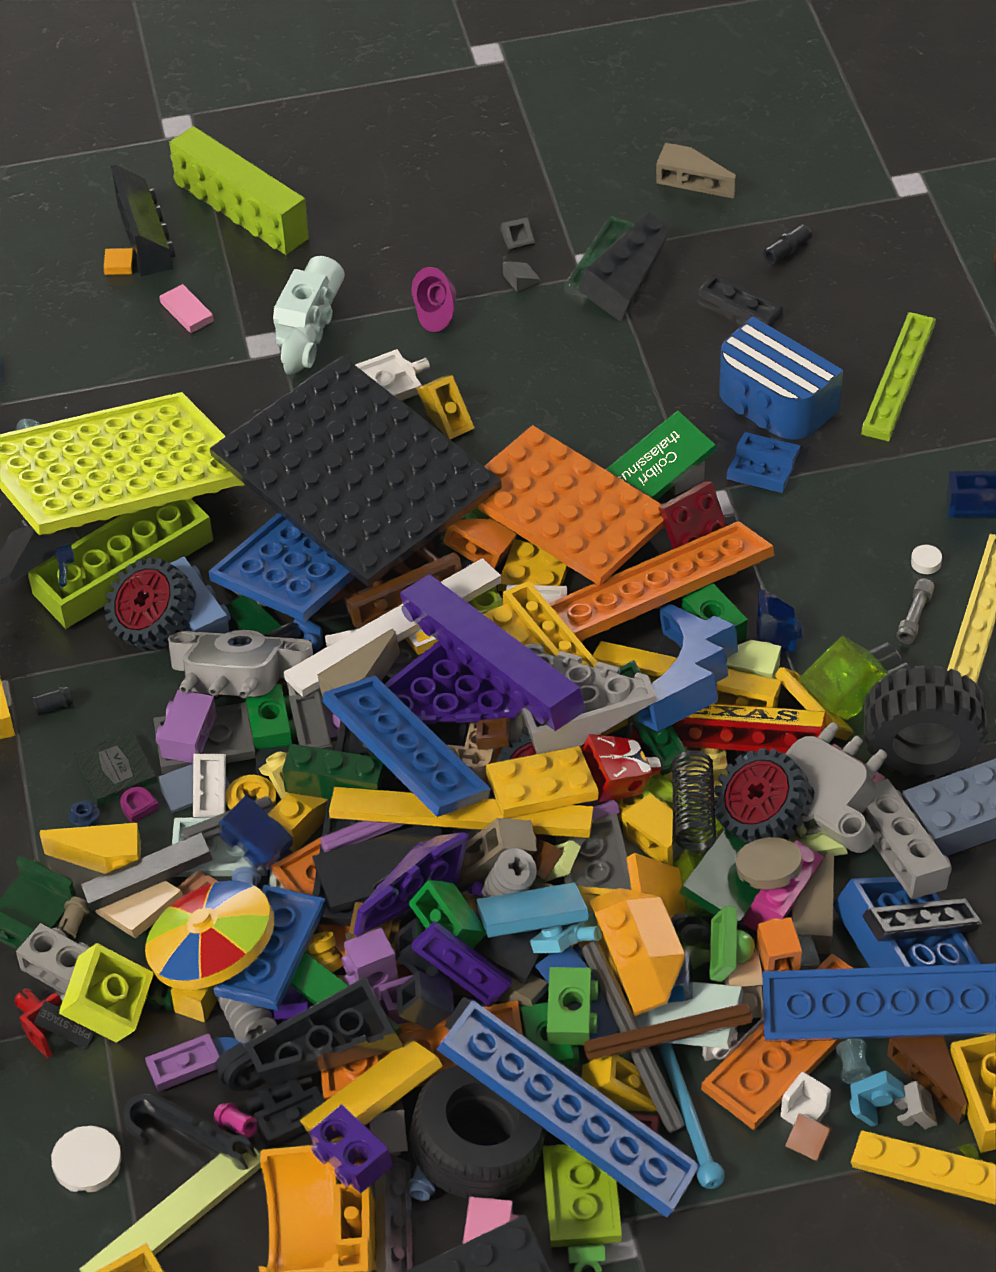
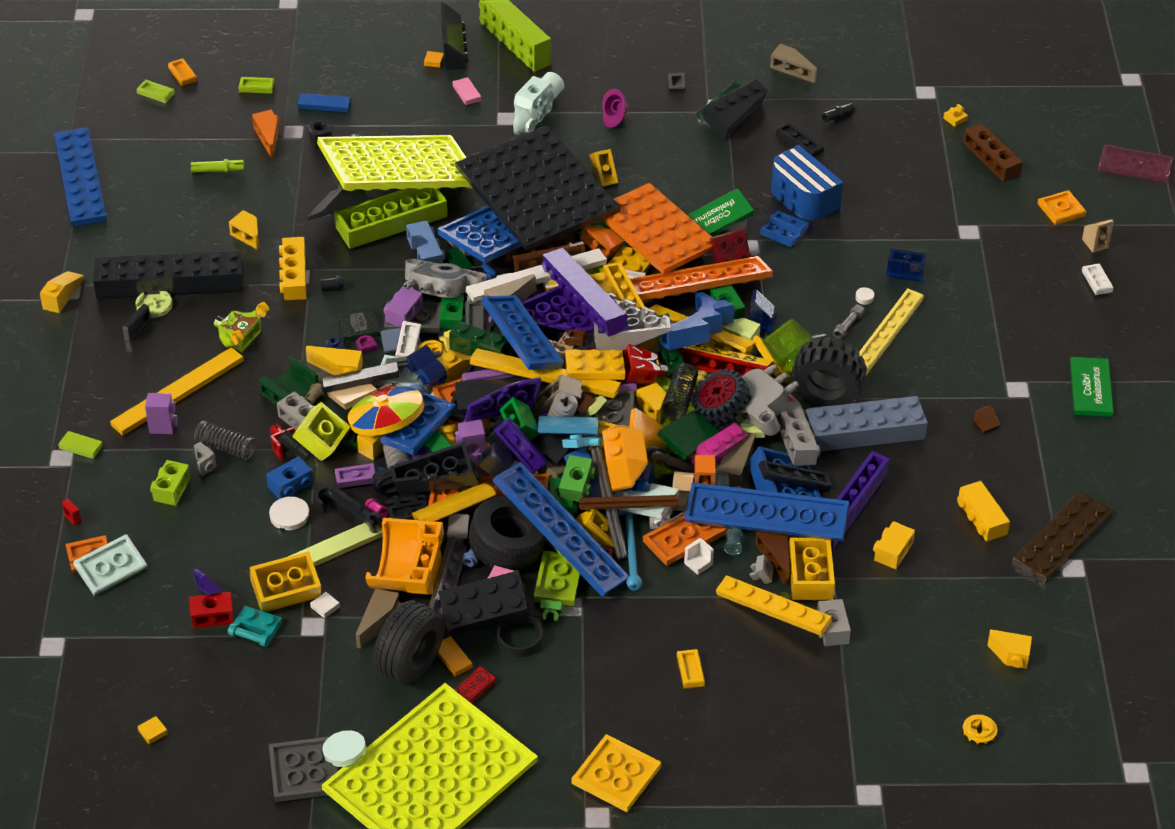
camera: 10 degrees right, 5 degrees down
clear blue hand [56,545,75,587] -> none
wheel [104,557,195,650] -> none
dark purple brick [309,1104,393,1194] -> none
white plate [356,349,430,401] -> none
dark grey slope [503,261,541,292] -> none
bright green tile [710,905,755,982] -> none
dark tan tile [735,837,803,890] -> none
tile [785,1113,833,1161] -> none
dark azure bracket [850,1070,906,1127] -> none
lime tile [861,312,936,441] -> none
none -> blue brick [266,456,313,499]
none -> yellow tile [943,104,968,127]

